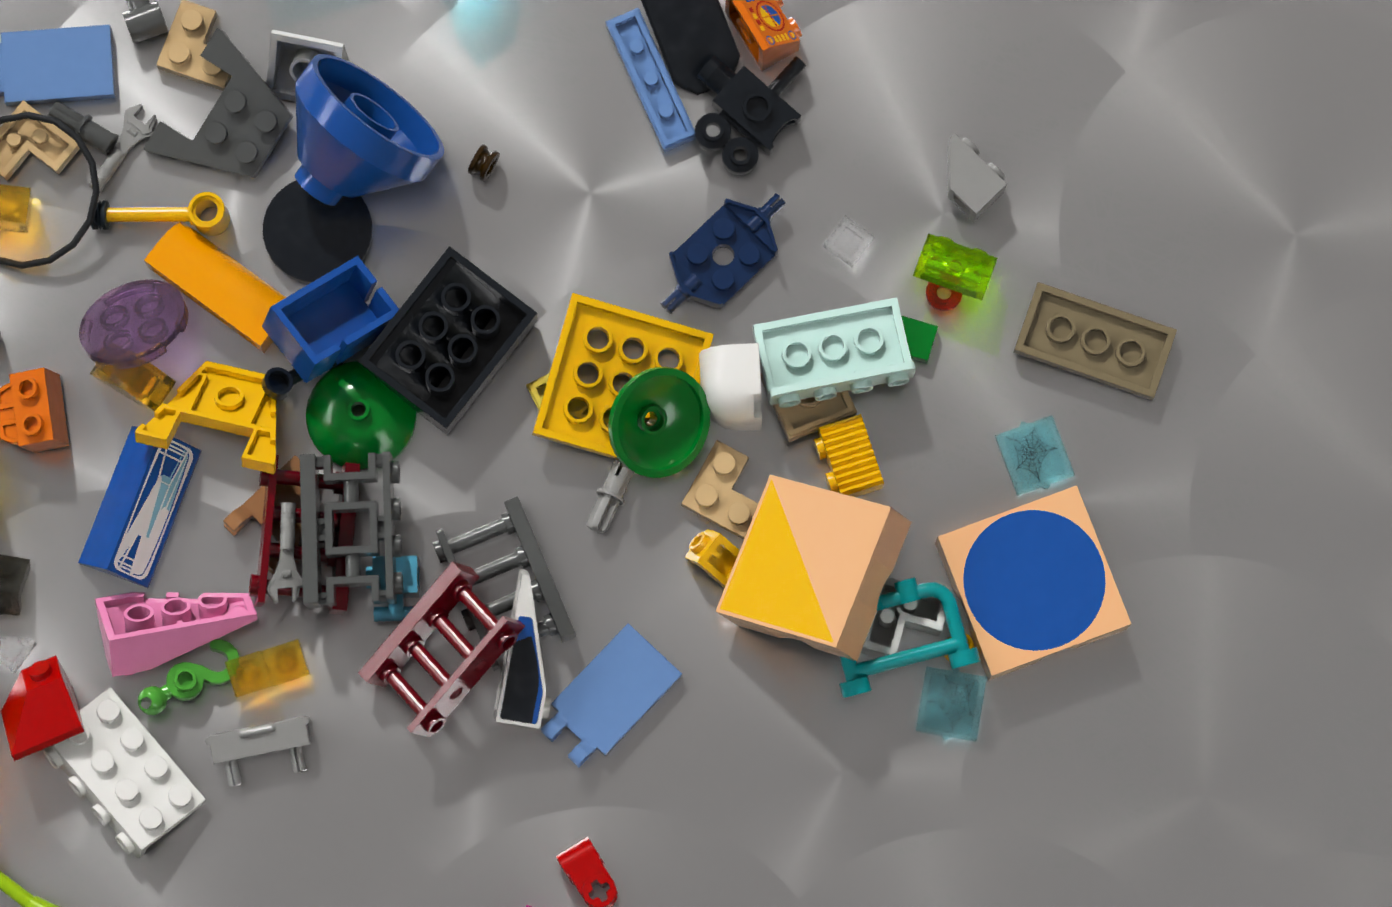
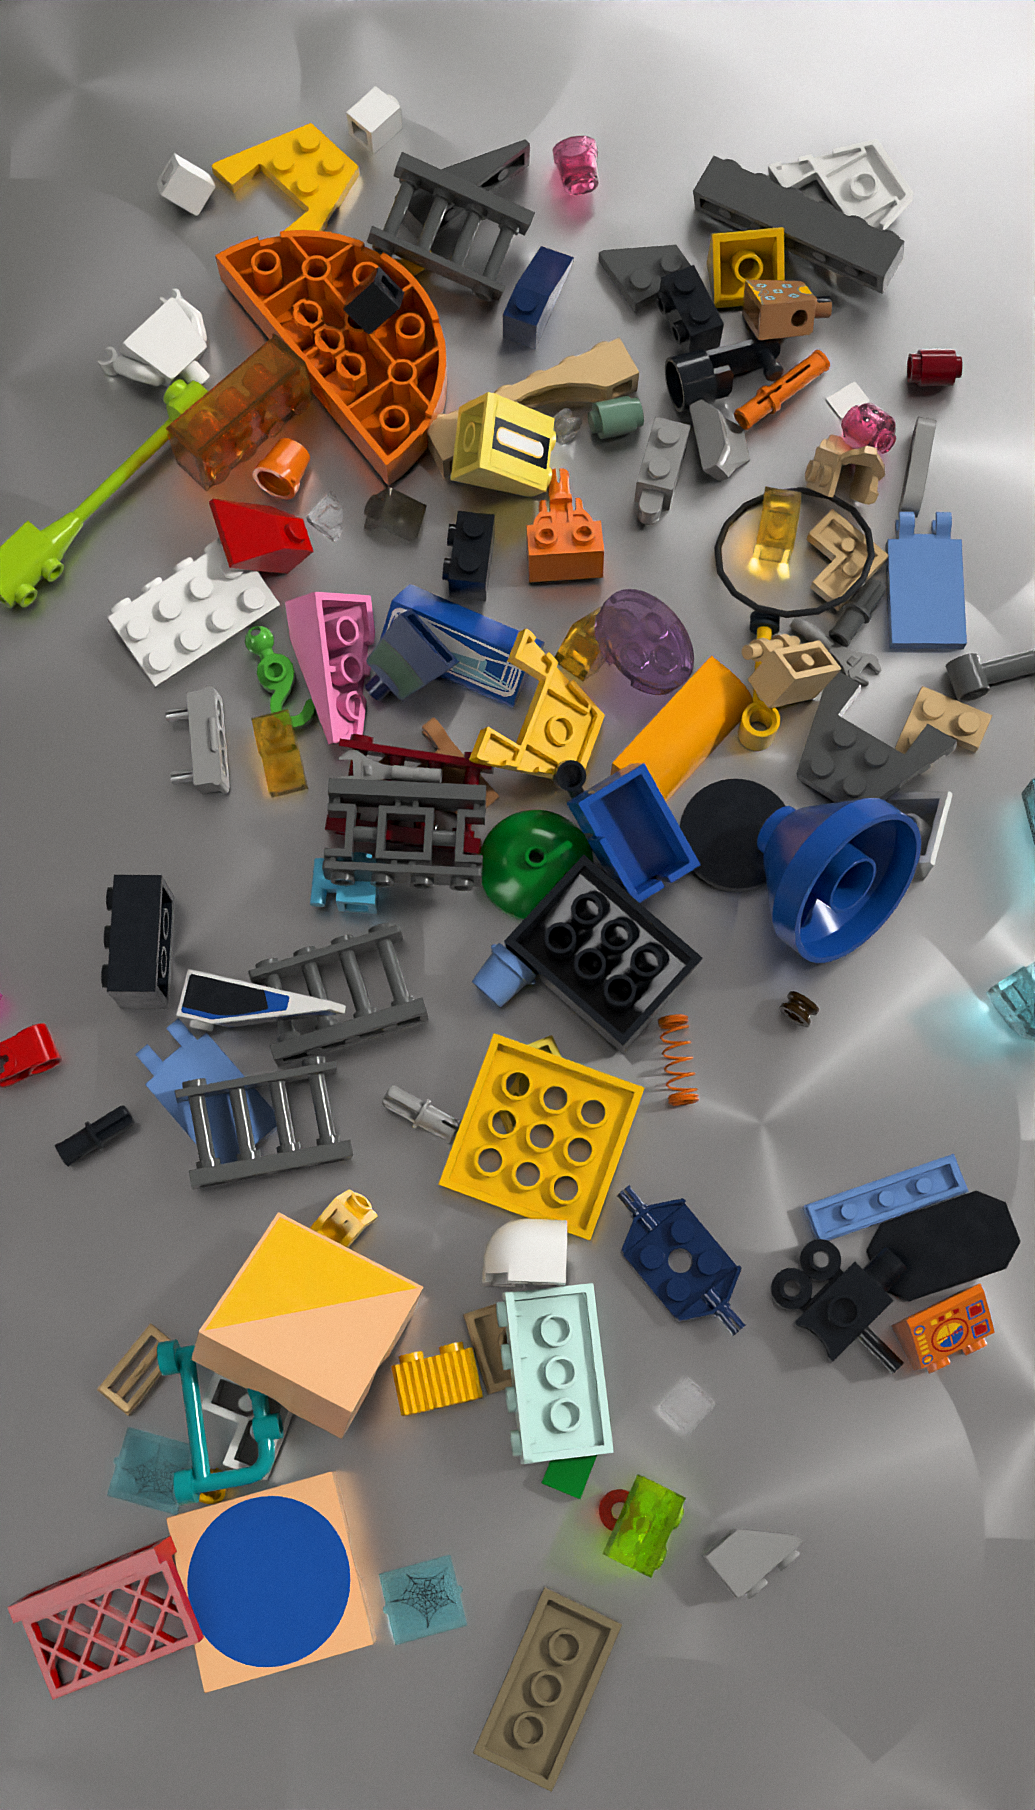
camera: 95 degrees right, 5 degrees down
fence [358,561,525,737] -> none
green dish [608,367,710,478] -> none
tan plate [681,440,758,539] -> none
none -> fence [7,1535,204,1700]
none -> black axle [55,1105,134,1167]
none -> tan tile [97,1323,171,1416]
none -> black brick [101,875,174,1009]
none -> dark grey fence [175,1056,353,1190]
none -> dark blue torso [365,608,459,701]
none -> black brick [442,511,495,601]
none -> medium blue piece [472,943,536,1008]
none -> orange piece [658,1014,699,1106]
none -> tan brick [741,634,841,709]

